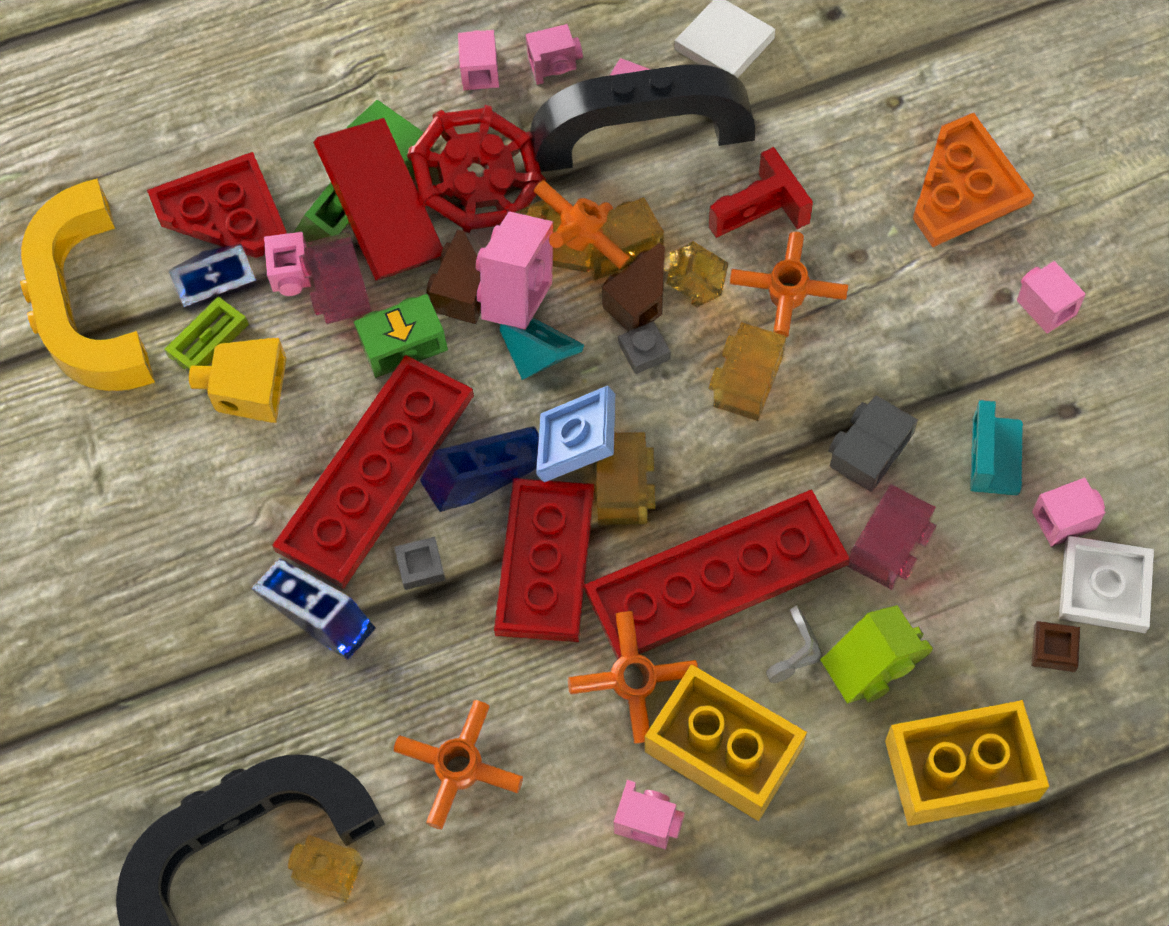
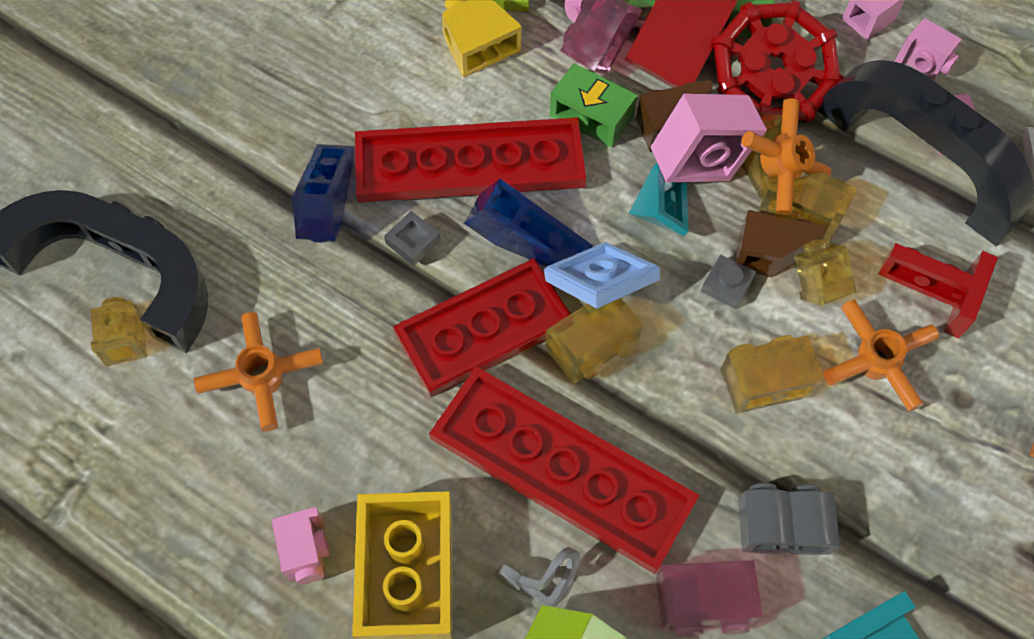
camera: 50 degrees right, 0 degrees up
orange bar [568,611,698,744] -> none

